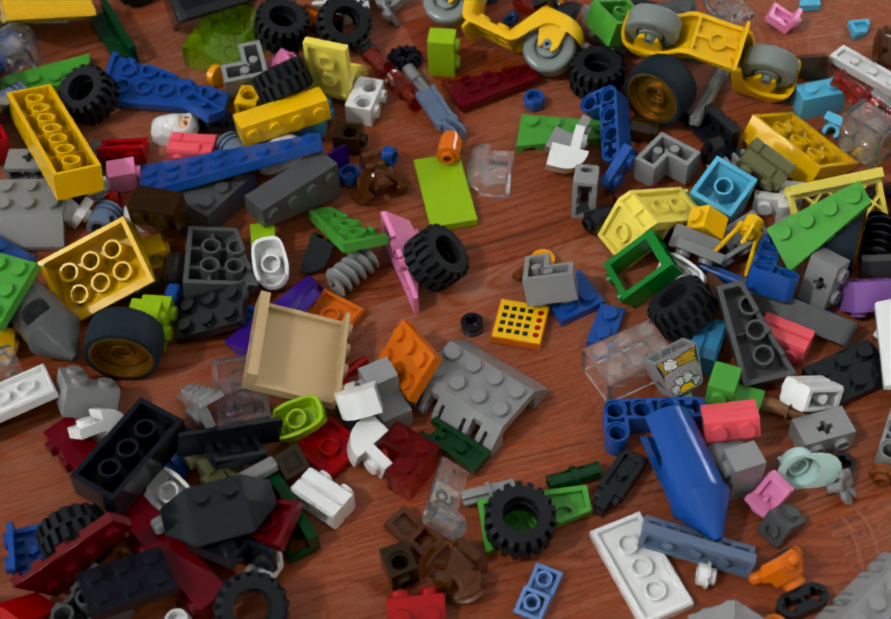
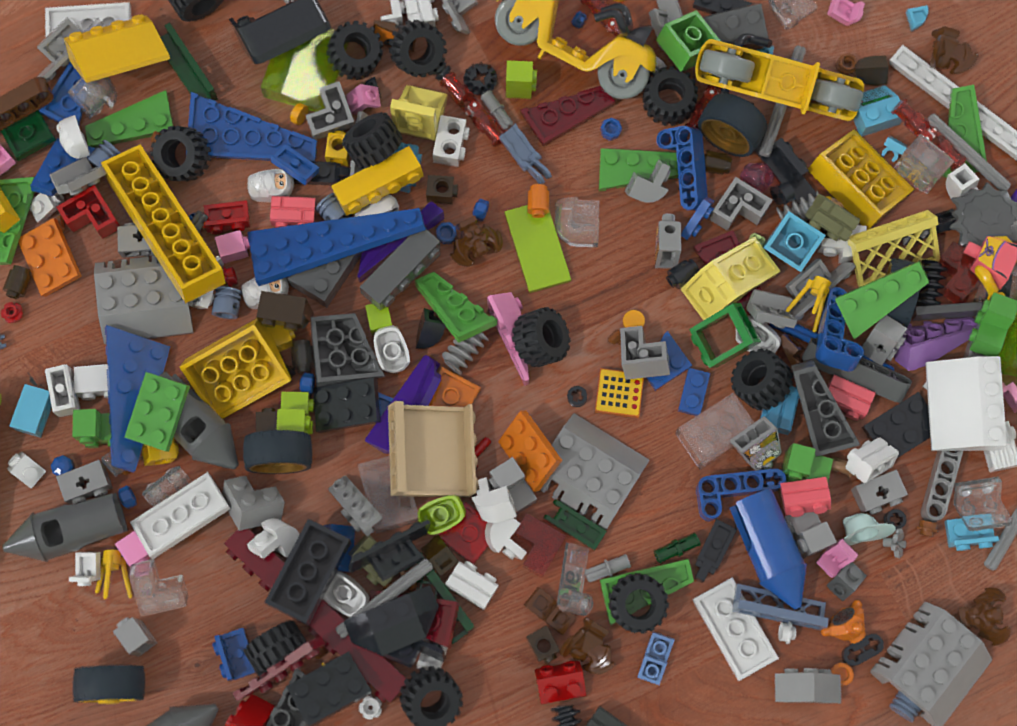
camera: 10 degrees left, 25 degrees up
white brick [545,124,589,174] -> none
yellow brick [686,205,729,240] -> none
none -> clear pink head [740,163,774,191]

